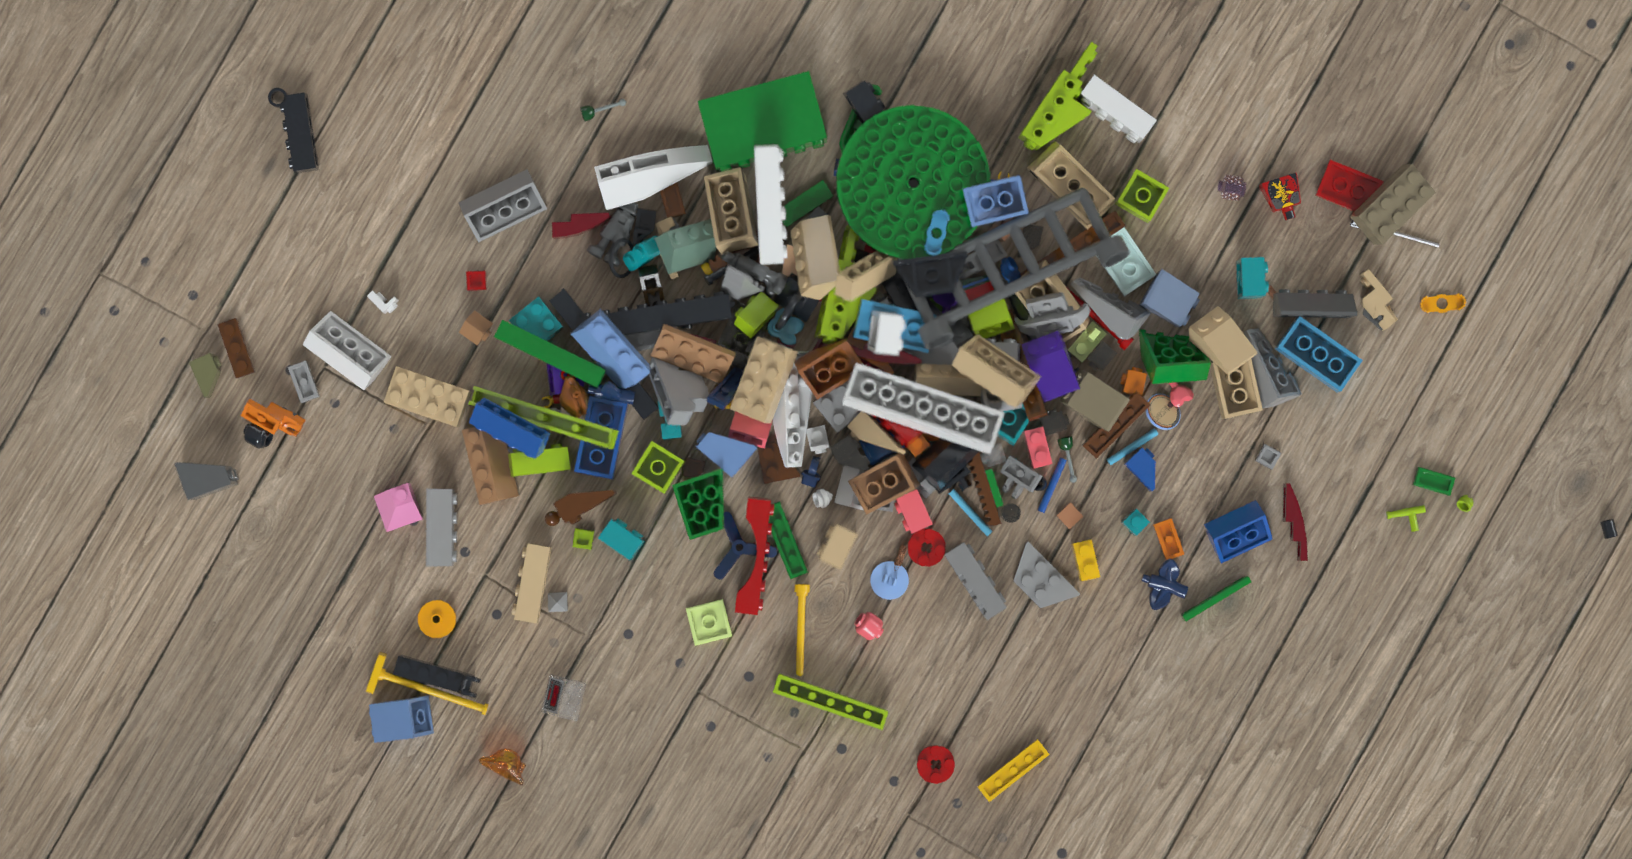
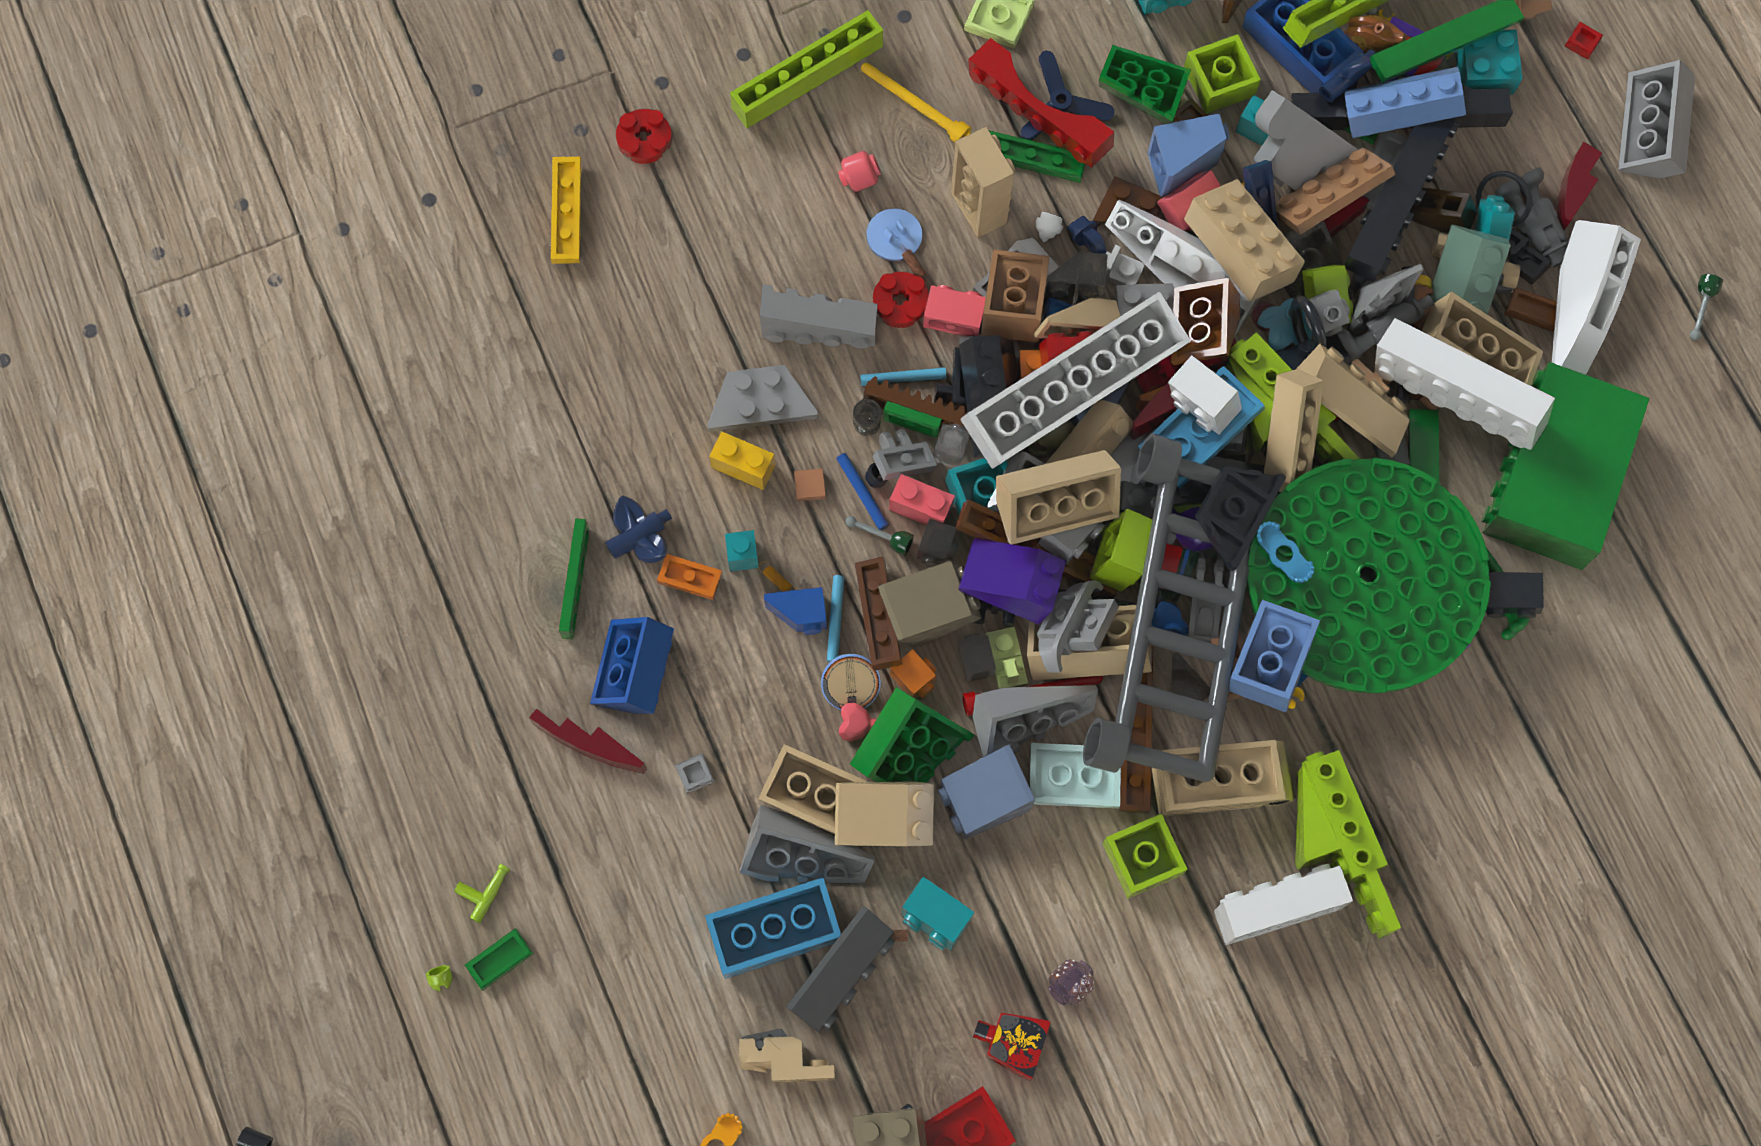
camera: 125 degrees right, 15 degrees down
none -> light orange piece [758,561,796,592]
none -> light grey brick [1305,290,1350,336]

